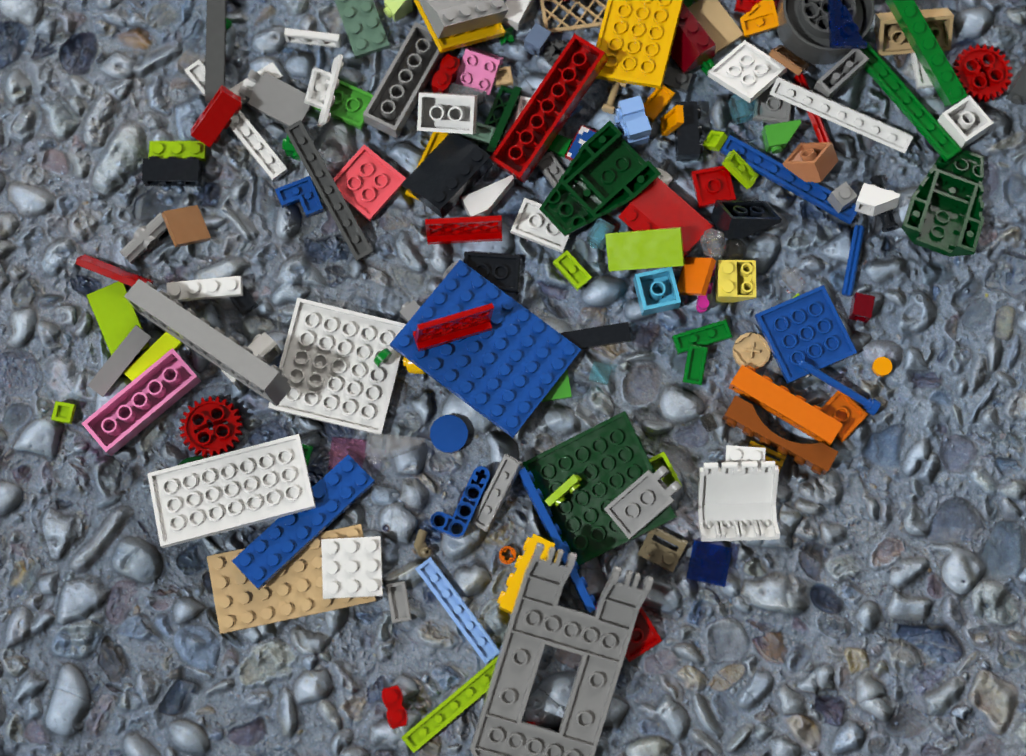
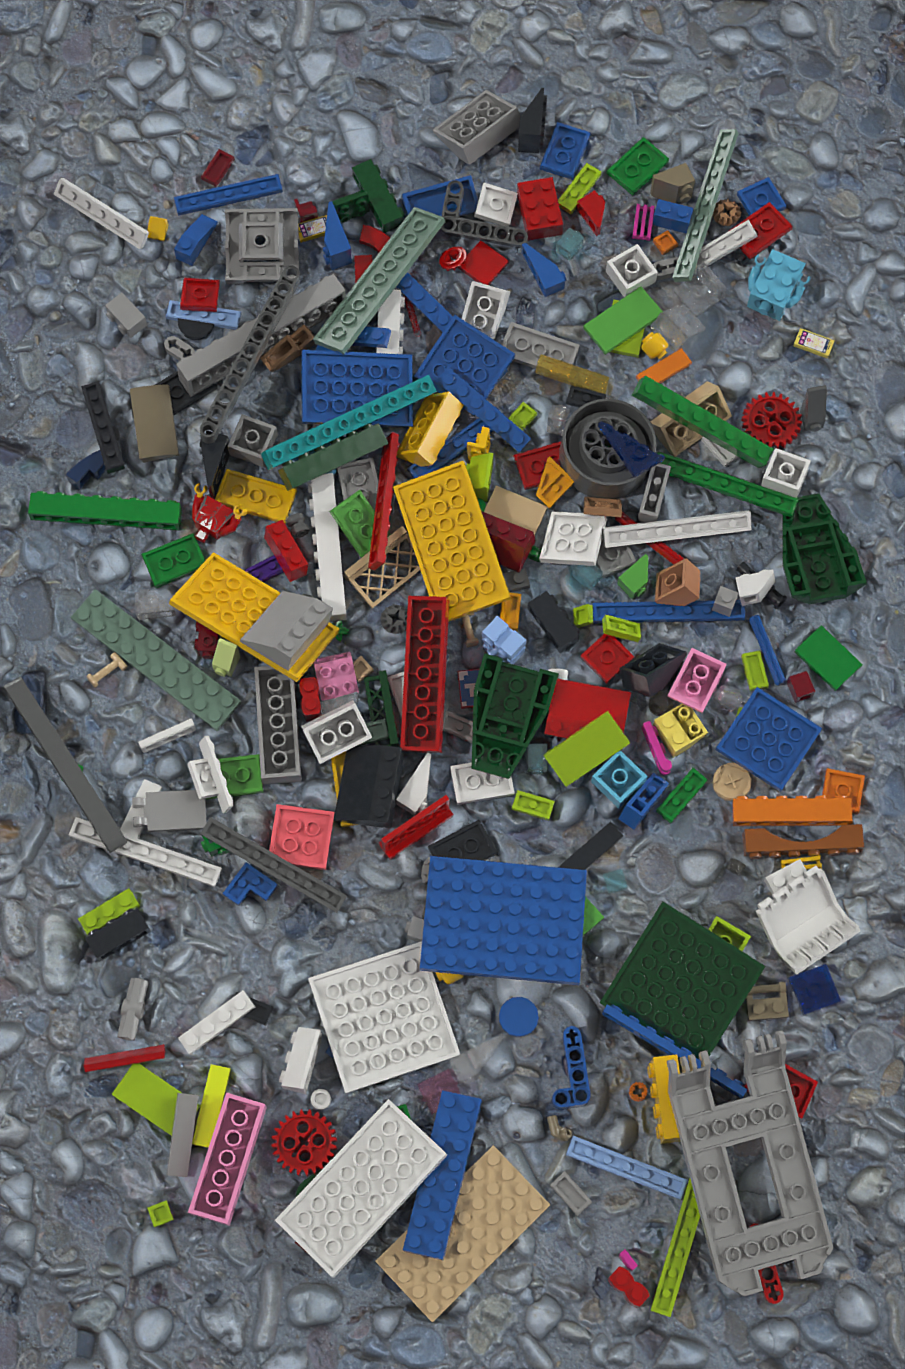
camera: 30 degrees left, 5 degrees down
light grey brick [124,279,291,406] -> none
medium nougat tile [162,205,211,247] -> none
red brick [190,85,242,147] -> none
white plate [321,536,383,599] -> none
green tile [374,348,392,367] -> none
red fence [413,303,494,352] -> none
light grey tile [471,454,523,532] -> none
sand blue brick [524,23,551,56] -> none
lime plate [545,474,582,507] -> none
green tile [547,134,571,158] -> none
light grey tile [604,466,682,539] -> none
light orange tile [660,105,684,136] -> none
orange tile [677,257,716,296] -> none
green tile [682,344,708,385] -> none
clear head [700,229,727,258] -> none
blue piece [798,360,881,416] -> none
light orange tile [872,357,892,377] -> none
none -> white tile [311,1089,331,1110]
none -> blue slope [618,772,669,830]
none -> dark pink tile [618,1249,638,1271]
none -> bright pink slope [667,648,727,713]
none -> lime tile [741,650,769,692]
none -> green tile [794,625,863,691]

